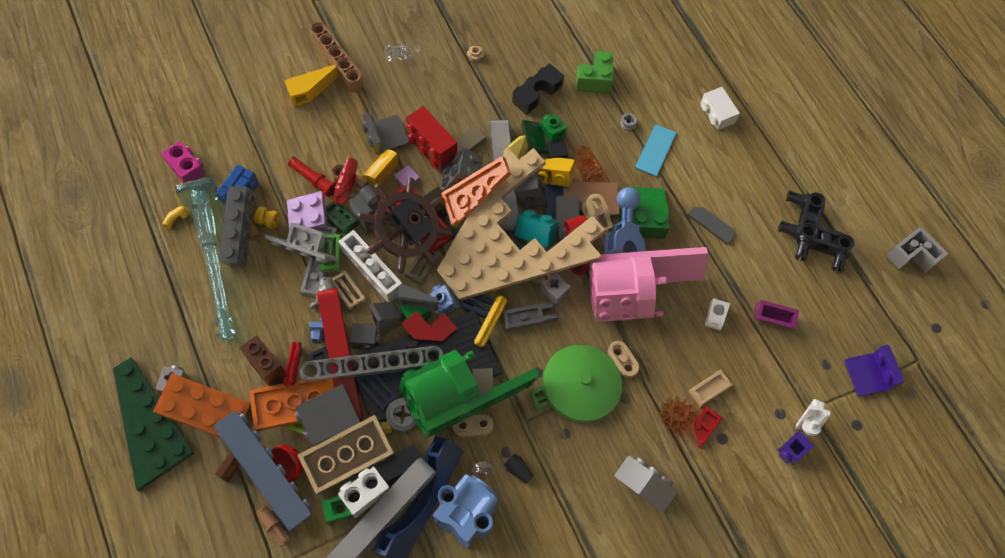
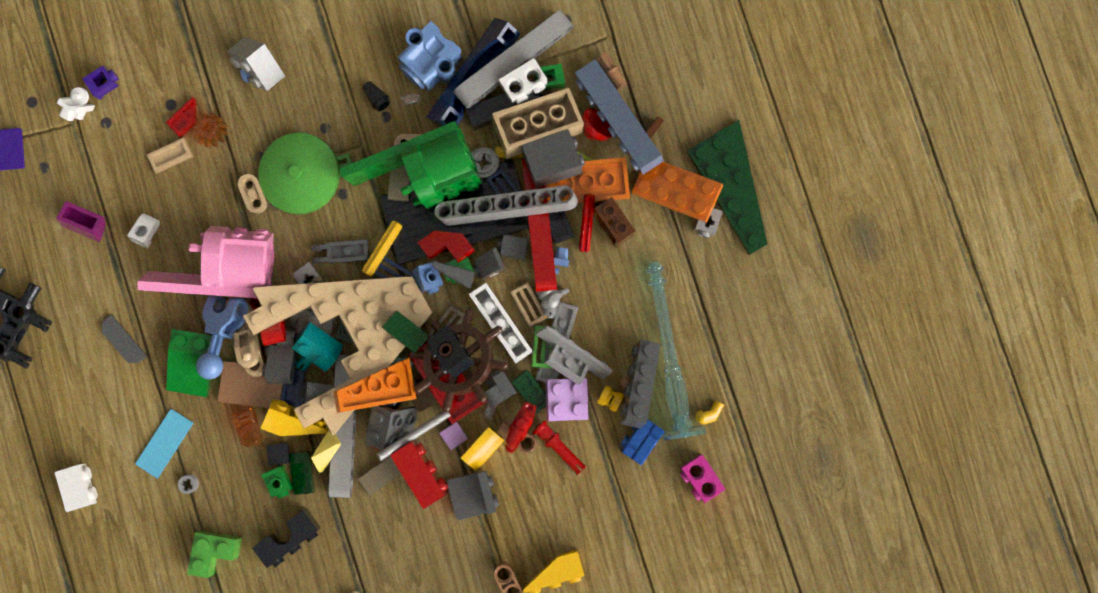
camera: 170 degrees left, 20 degrees up
none -> light grey bar [376,411,450,461]
none -> dark green slope [382,311,429,353]

